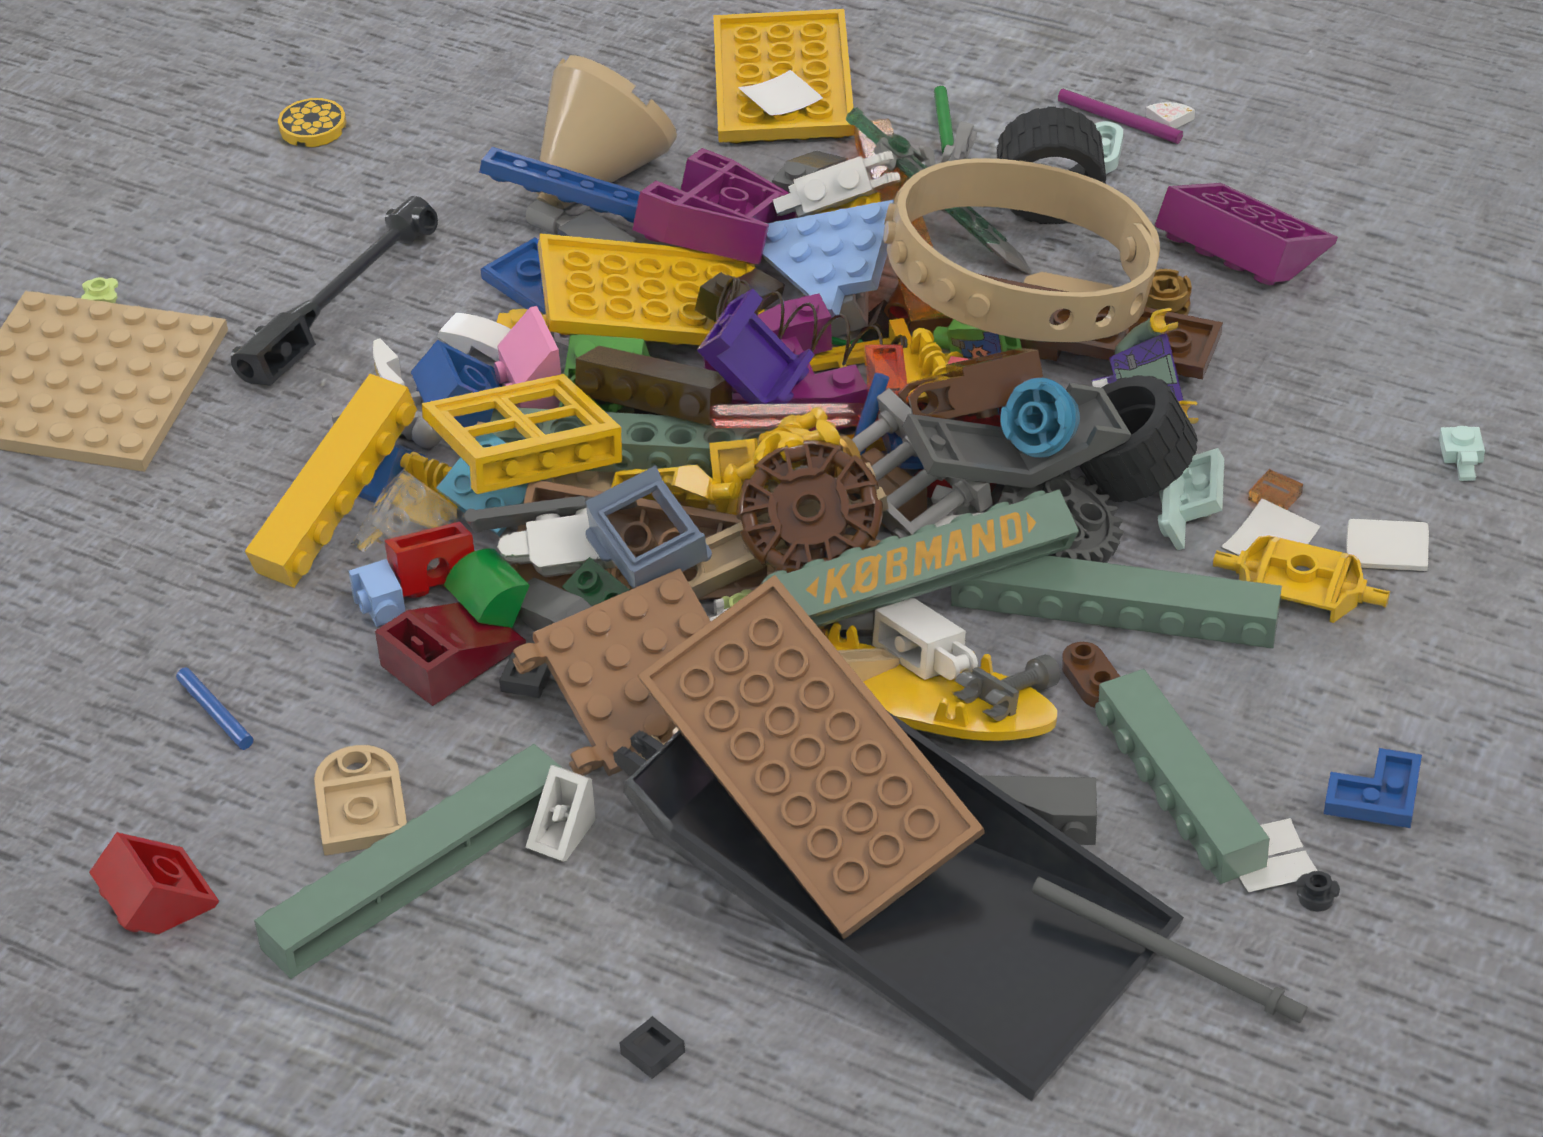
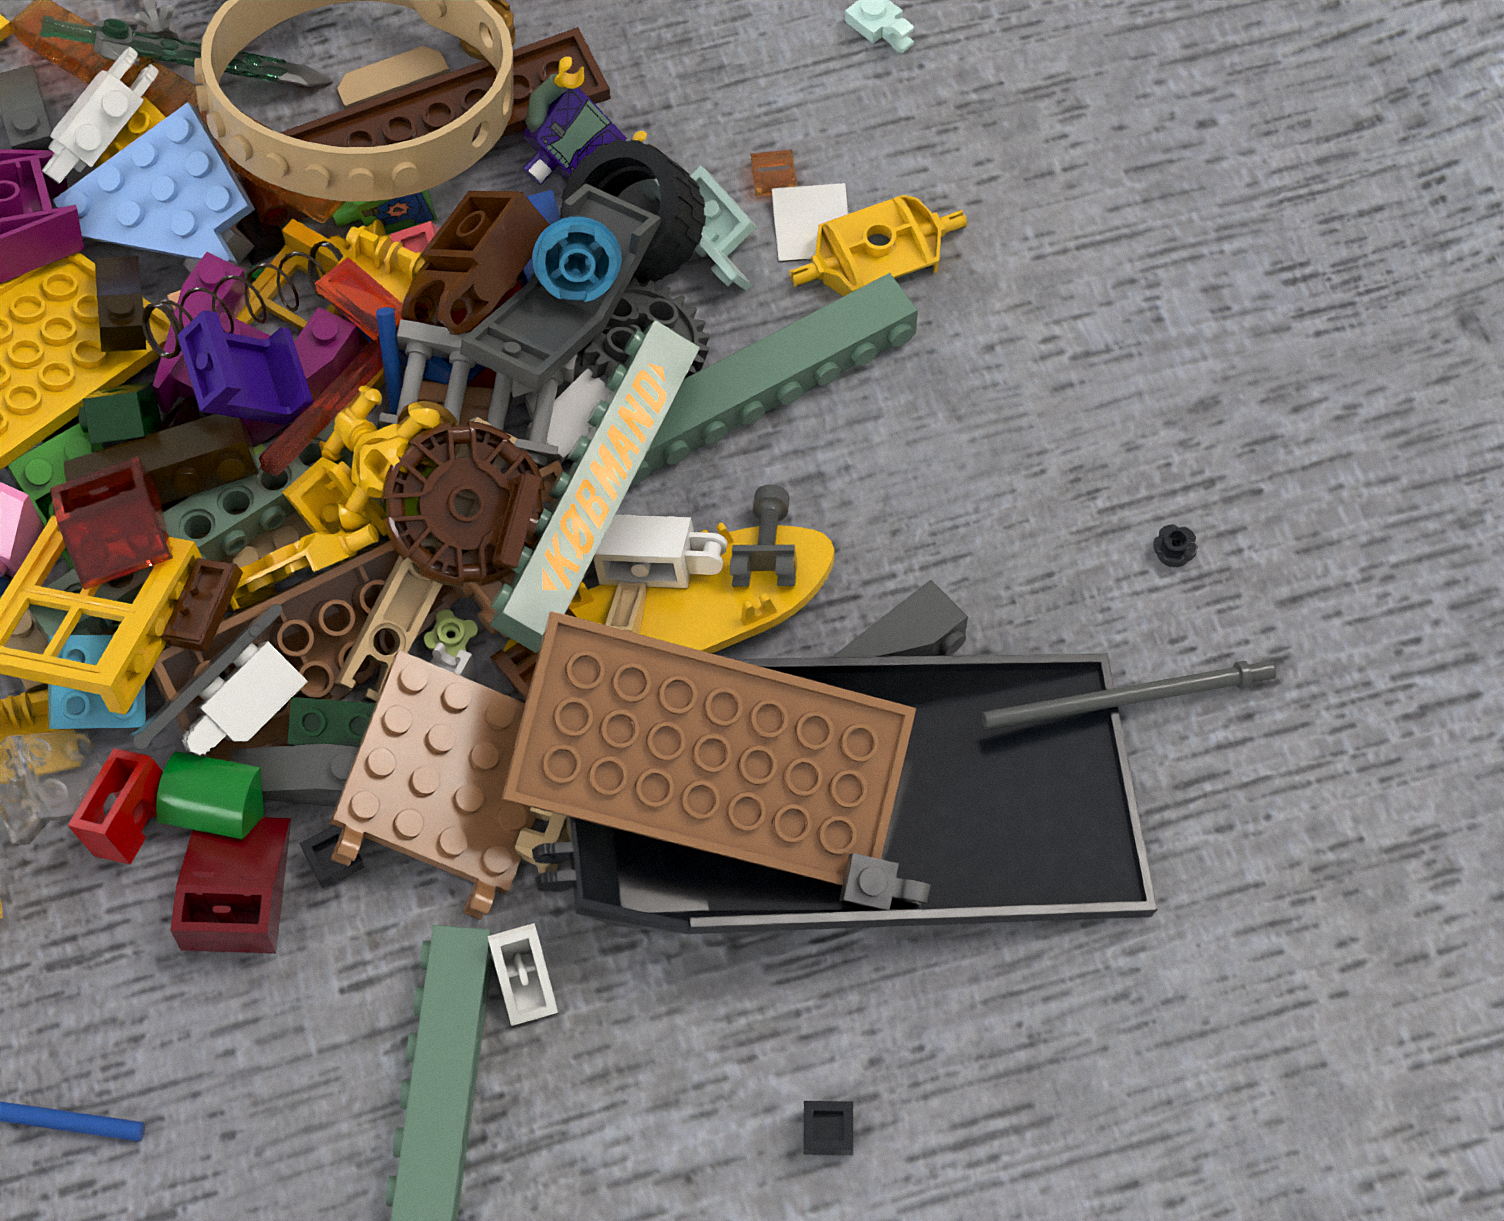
camera: 45 degrees left, 20 degrees up
tan tile [314,745,407,856] -> none
light blue brick [349,559,405,627] -> none
sand blue piece [585,465,712,589] -> none
reddish brown plate [1062,642,1121,708] -> none
sand green brick [1095,669,1270,884] -> none
white sticker [1239,818,1318,892] -> none
blue plate [1324,748,1422,828] -> none
white slope [1346,519,1429,571] -> none
none -> clear red slope [50,457,173,590]
none -> dark green brick [79,381,162,444]
none -> reddish brown plate [161,558,243,652]
none -> reddish brown plate [492,473,542,570]
none -> flat silver plate [839,853,931,911]

